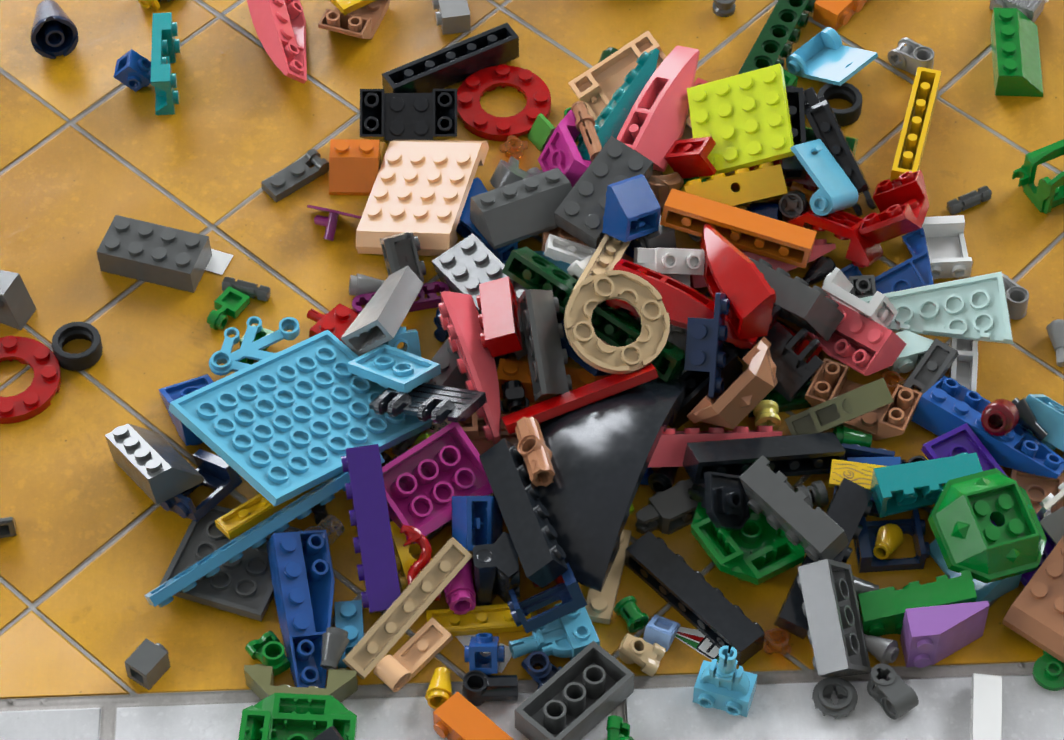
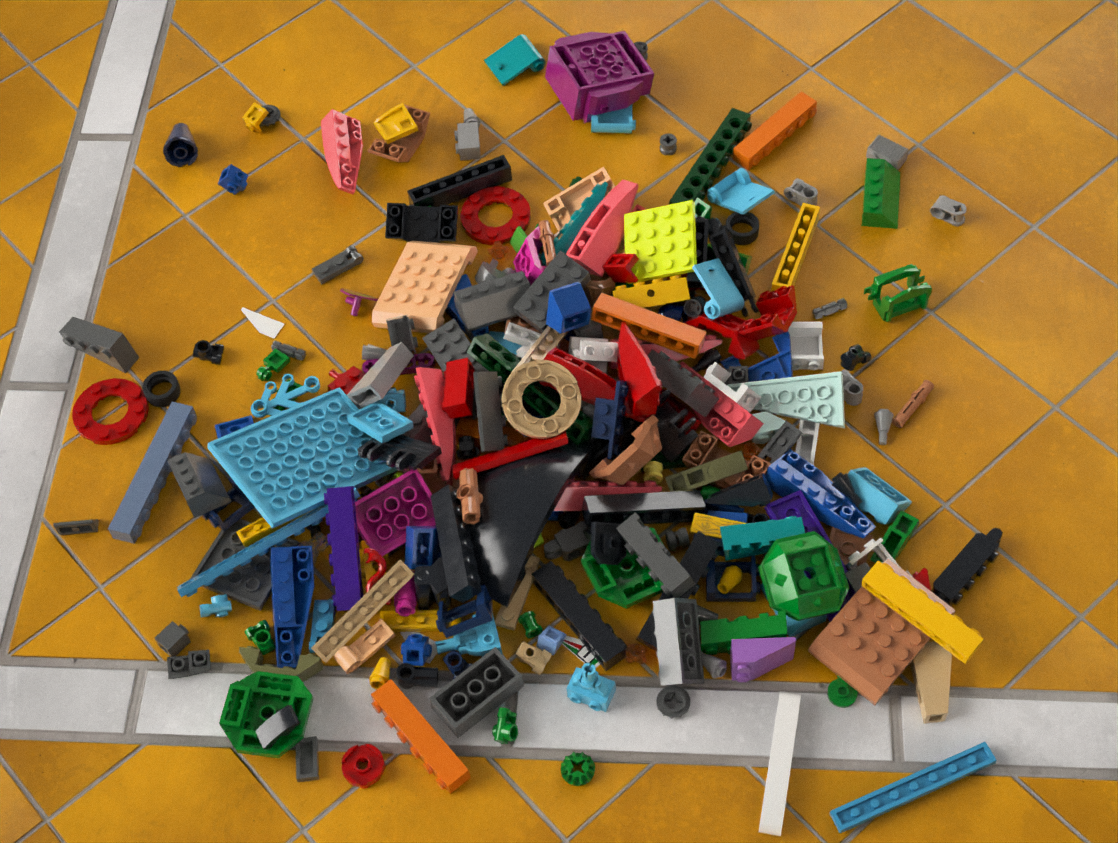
camera: 10 degrees right, 5 degrees up
dark grey brick [97,215,212,293] -> none
teal piece [151,12,180,115] -> none
dark grey cone [320,627,350,670] -> none
orange slope [329,139,381,196] -> none
dark grey piece [867,664,919,720] -> none
dark red head [981,399,1019,436] -> none
none -> sand blue brick [108,402,197,544]
none -> dark grey slope [167,650,211,679]
none -> black plate [193,340,224,365]
none -> medium azure plate [199,594,232,618]
none -> black slope [707,473,773,507]
none -> black plate [840,344,871,371]

